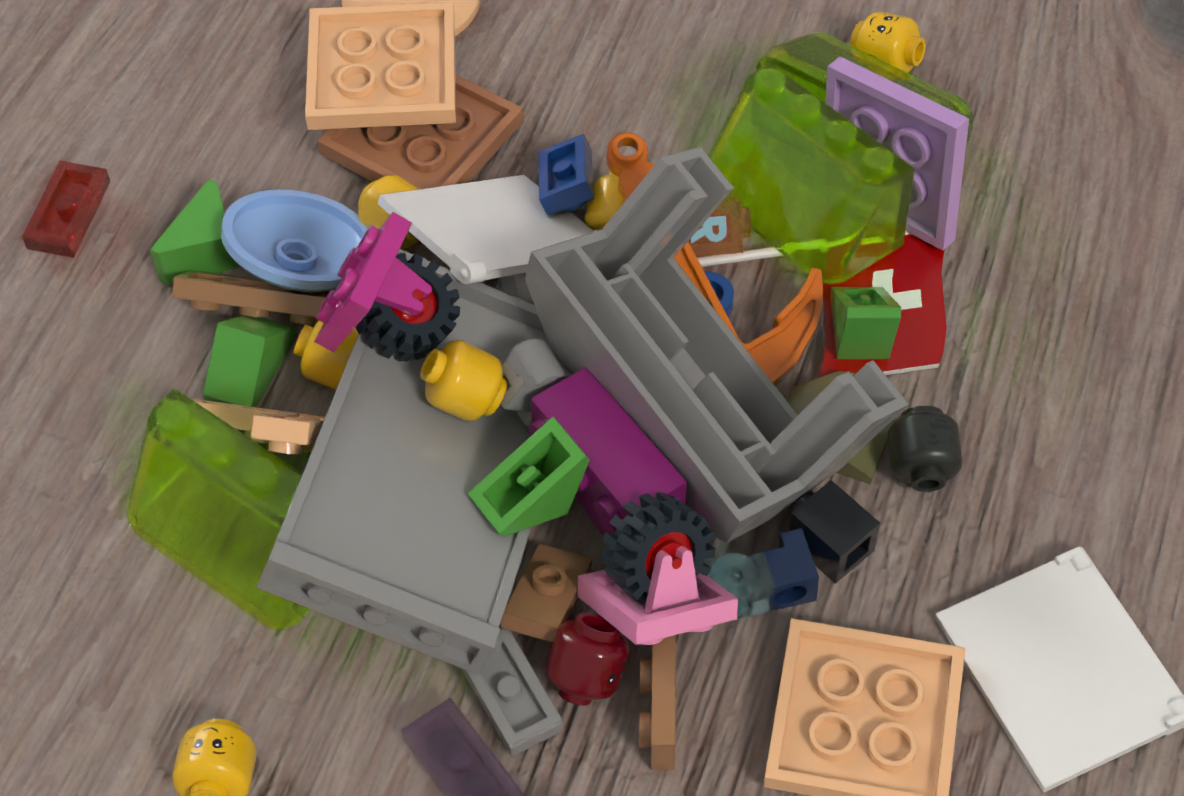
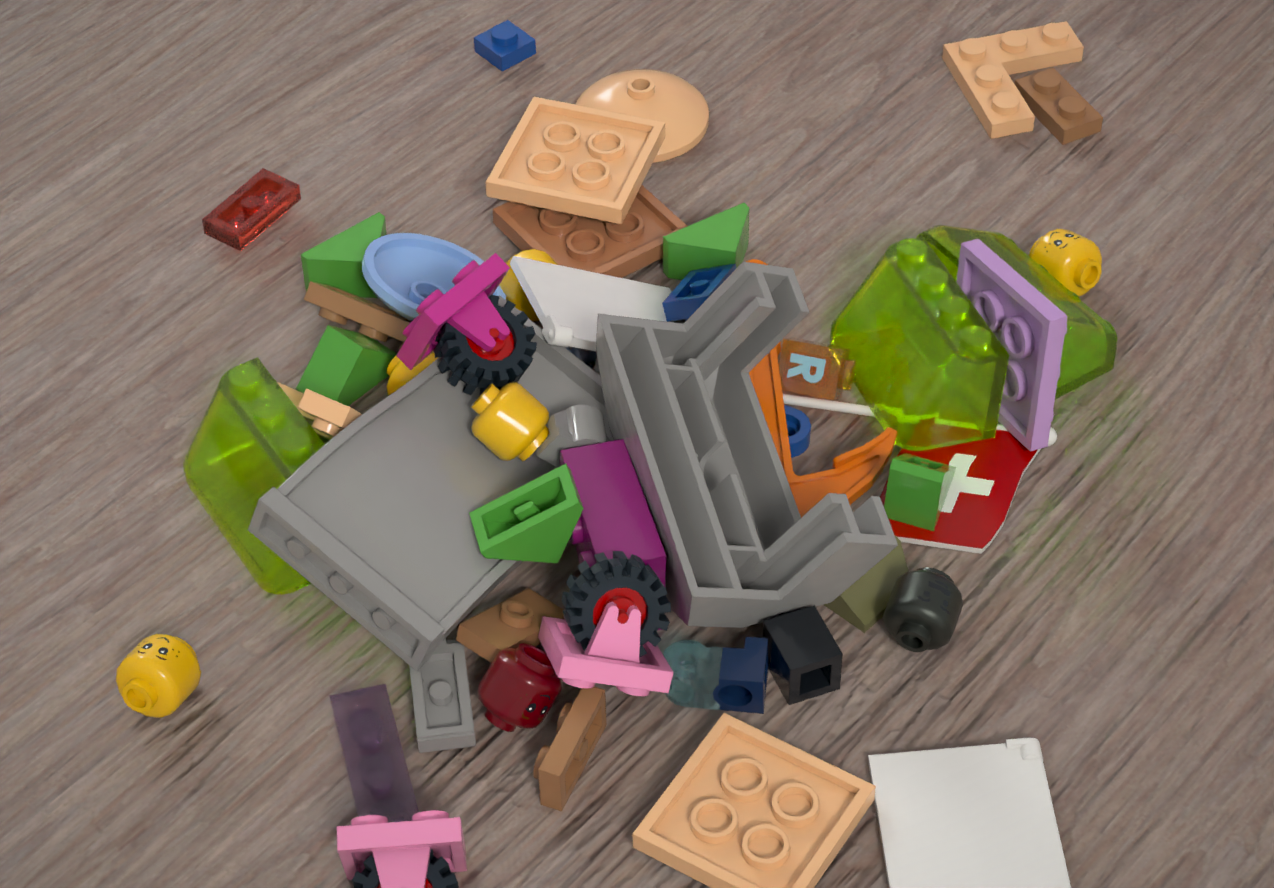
camera: 20 degrees right, 10 degrees down
none -> bright green slope [663,203,749,280]

